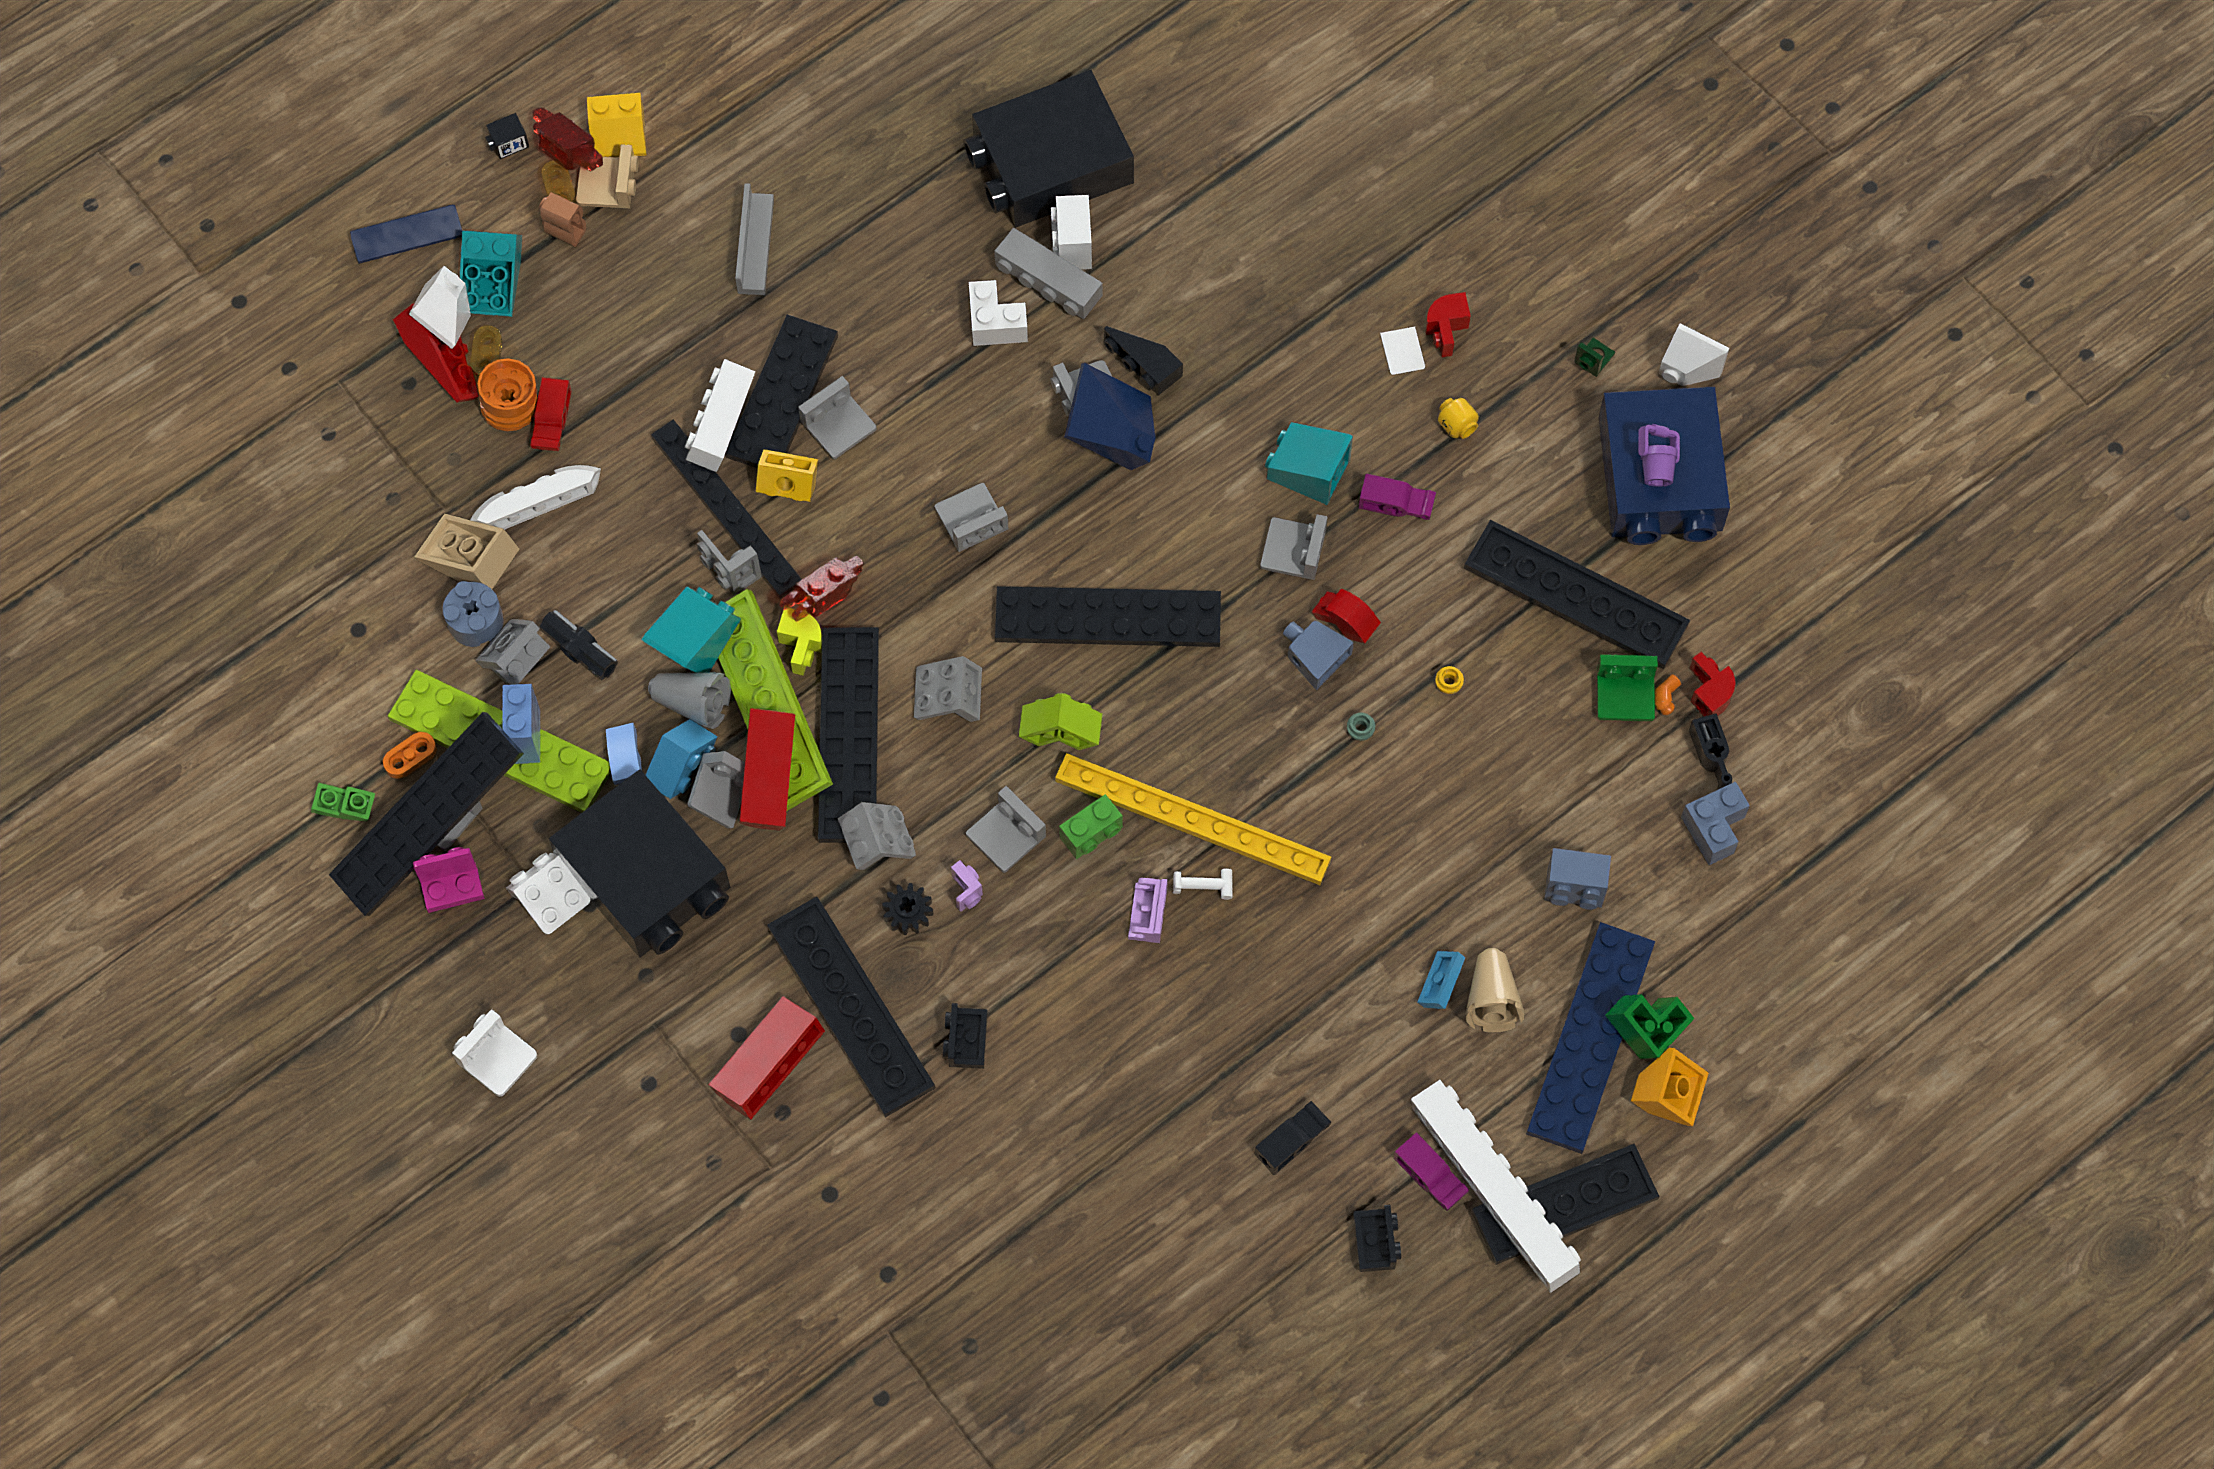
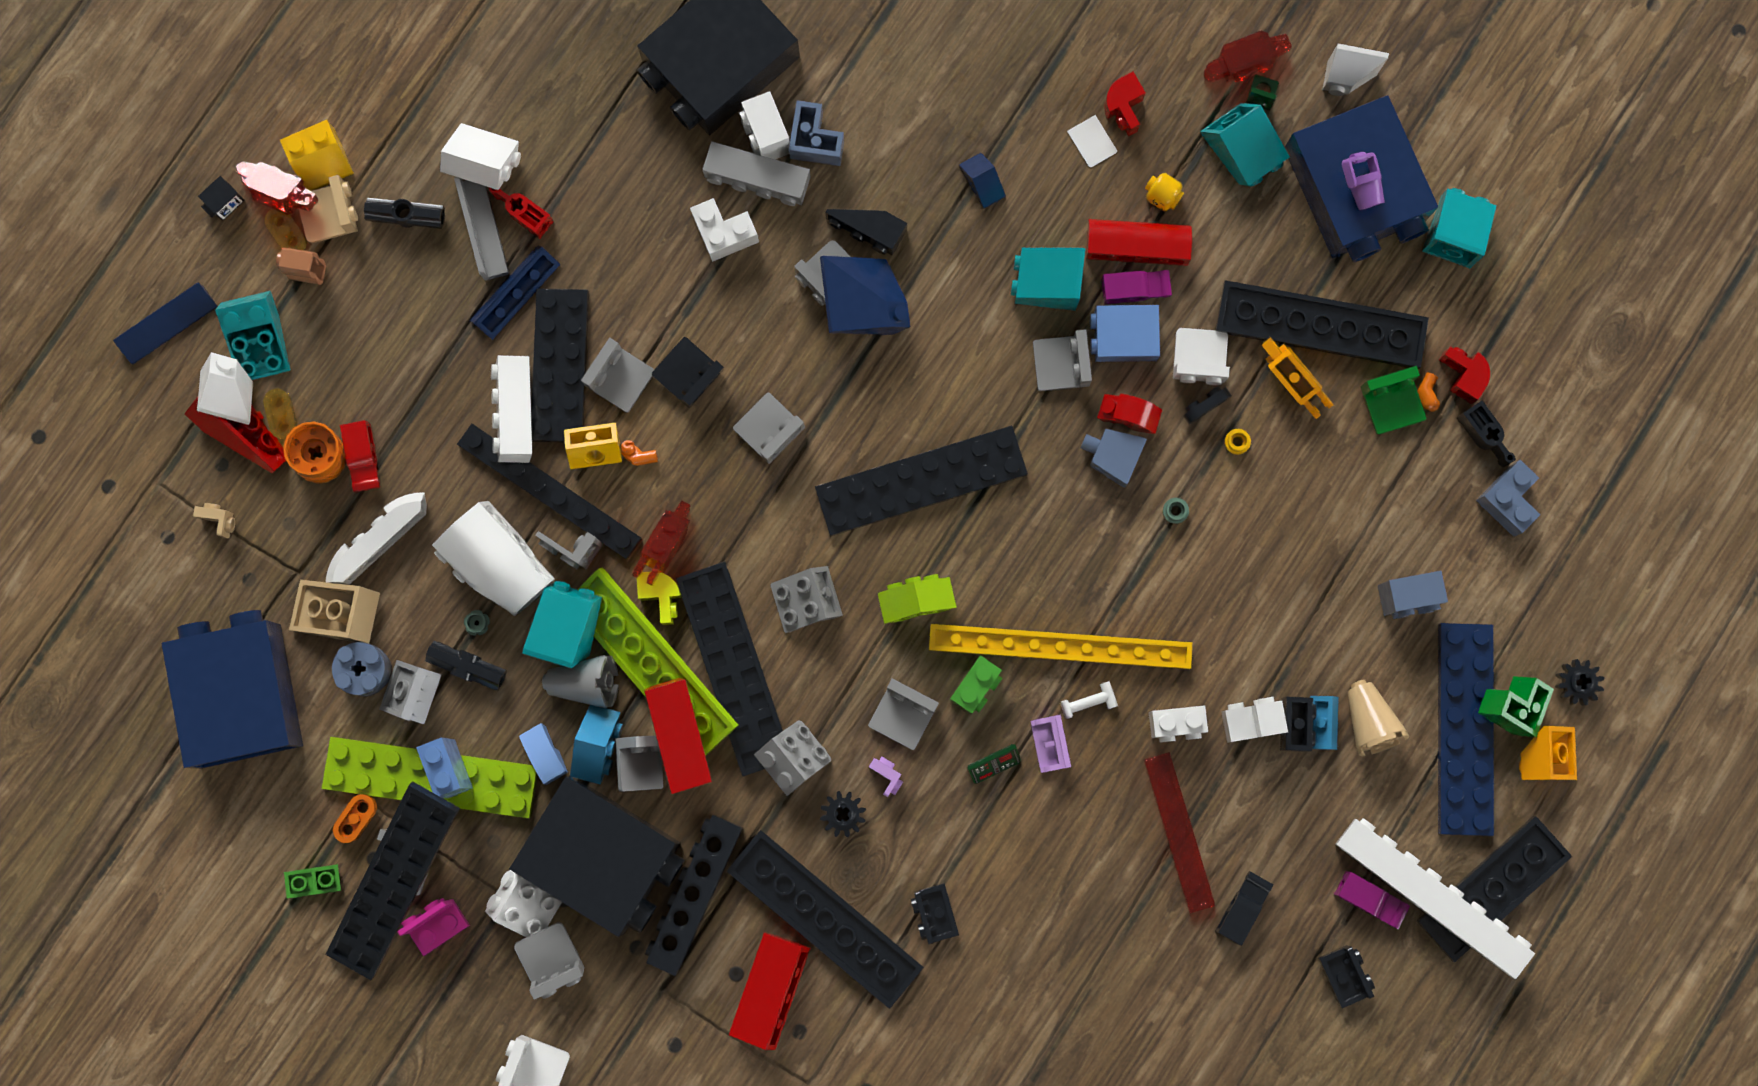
camera: 15 degrees left, 15 degrees up
none -> dark blue brick [161,610,303,769]
none -> tan bracket [193,503,235,539]
none -> black piece [364,198,445,229]
none -> white animal [432,501,555,616]
none -> white brick [440,123,521,190]
none -> sand green plate [464,610,490,635]
none -> dark blue slope [470,245,560,340]
none -> red piece [488,187,554,239]
none -> light grey bracket [514,922,585,1000]
none -> orange arm [621,440,658,466]
none -> black brick [645,815,743,976]
none -> black bracket [652,337,724,408]
none -> sand blue brick [789,100,844,166]
none -> dark blue slope [959,153,1006,209]
none -> slope [966,744,1021,784]
none -> red brick [1086,219,1192,266]
none -> medium blue brick [1090,305,1160,362]
none -> clear red tile [1143,752,1216,913]
none -> white brick [1149,706,1208,742]
none -> white bracket [1173,328,1230,385]
none -> black plate [1183,386,1232,424]
none -> teal slope [1200,103,1290,187]
none -> clear red hinge [1203,30,1292,83]
none -> white brick [1222,697,1288,743]
none -> light orange hinge [1262,337,1333,419]
none -> black brick [1280,697,1316,752]
none -> teal slope [1422,188,1497,268]
none -> black gear [1555,659,1605,706]

